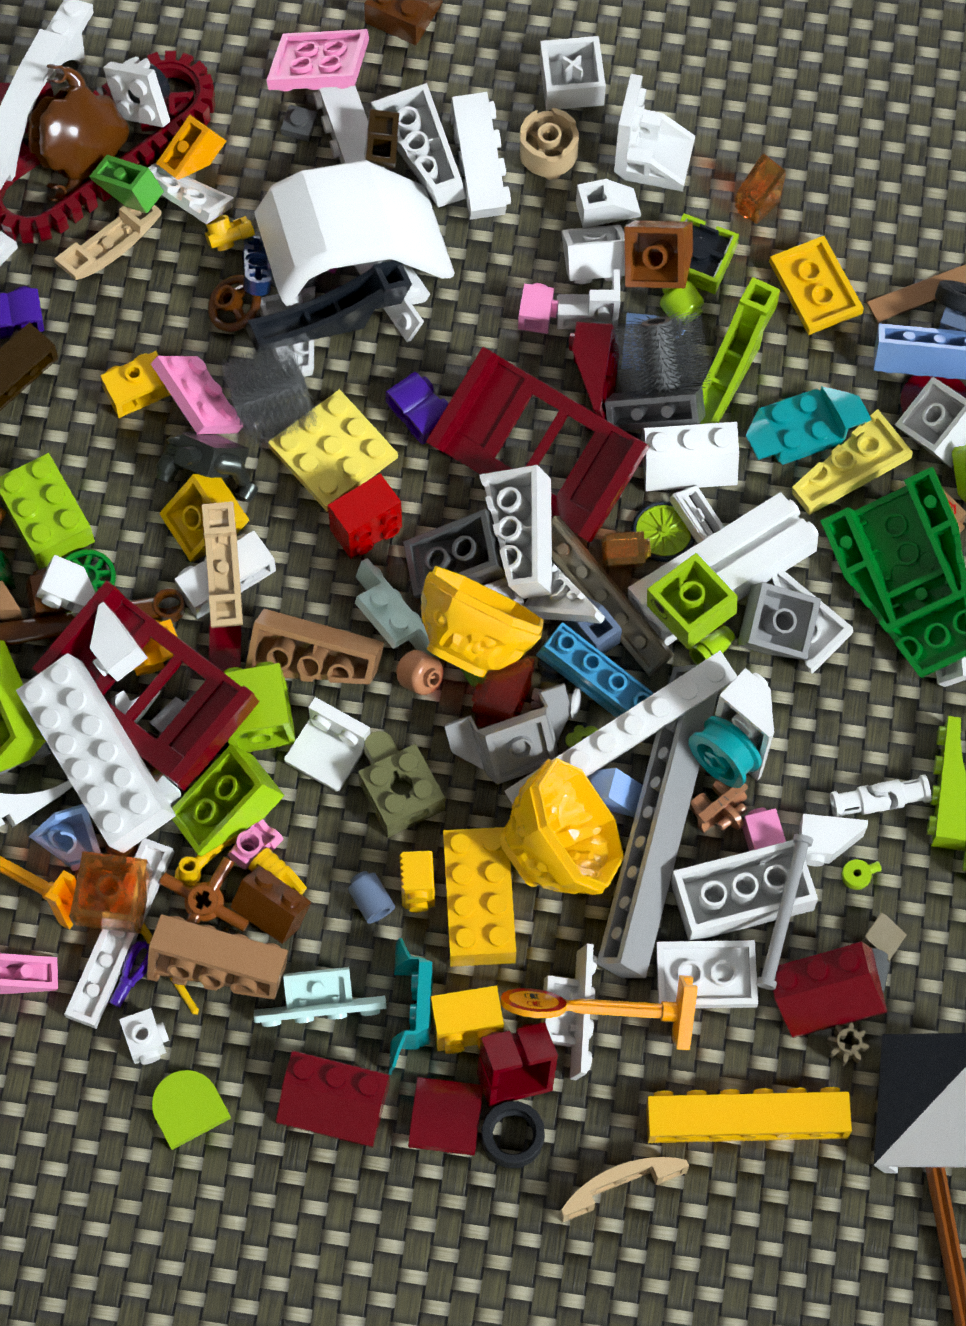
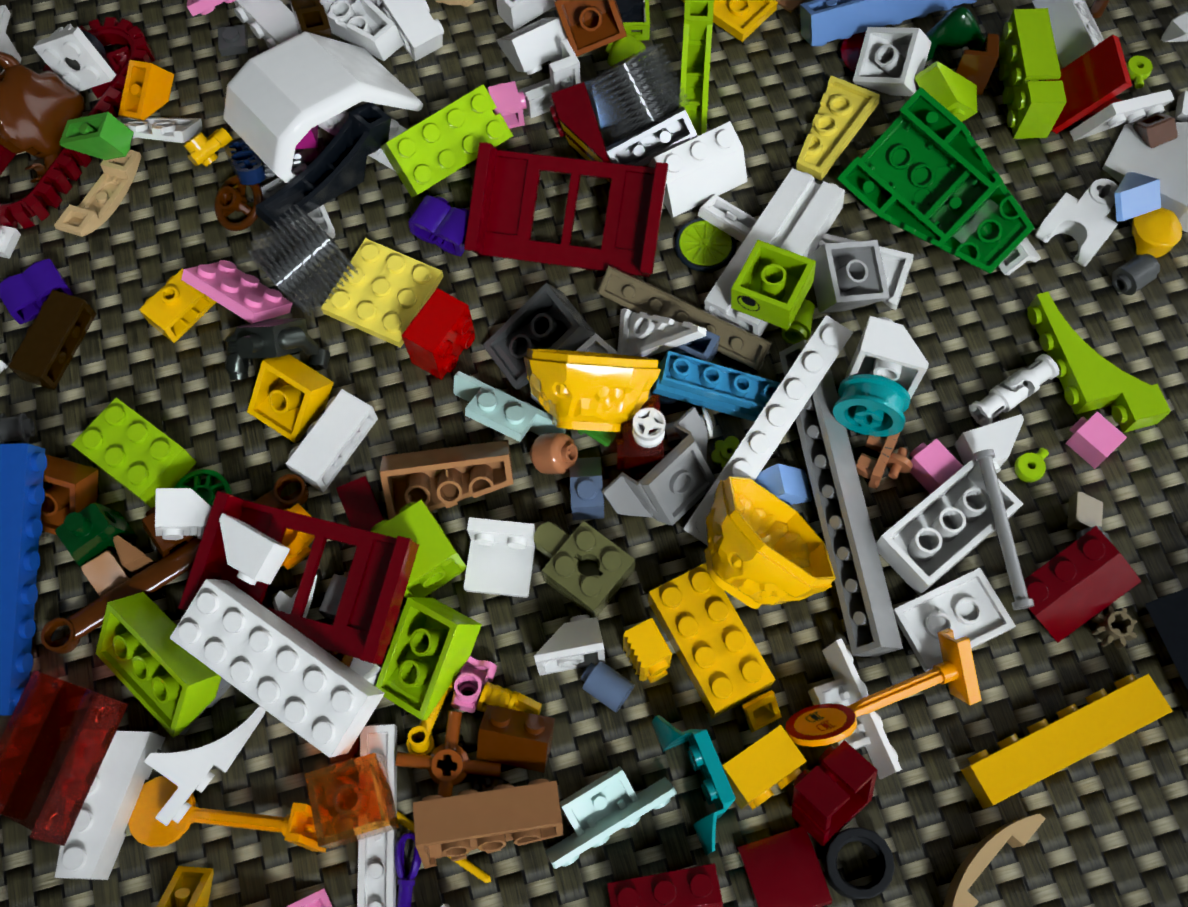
camera: 20 degrees left, 0 degrees up
light blue slope [29,804,104,871] -> none
tan slope [202,502,243,628] -> none
white wedge [479,465,552,599] -> none
clear orange brick [601,531,651,569] -> none
teal piece [746,386,872,465] -> none
none -> lime piece [381,84,513,198]
none -> white slope [534,615,605,676]
none -> sand blue slope [569,457,604,520]
none -> white wheel [632,407,666,448]
none -> yellow slope [742,690,782,732]
none -> bright pink brick [1066,412,1127,469]

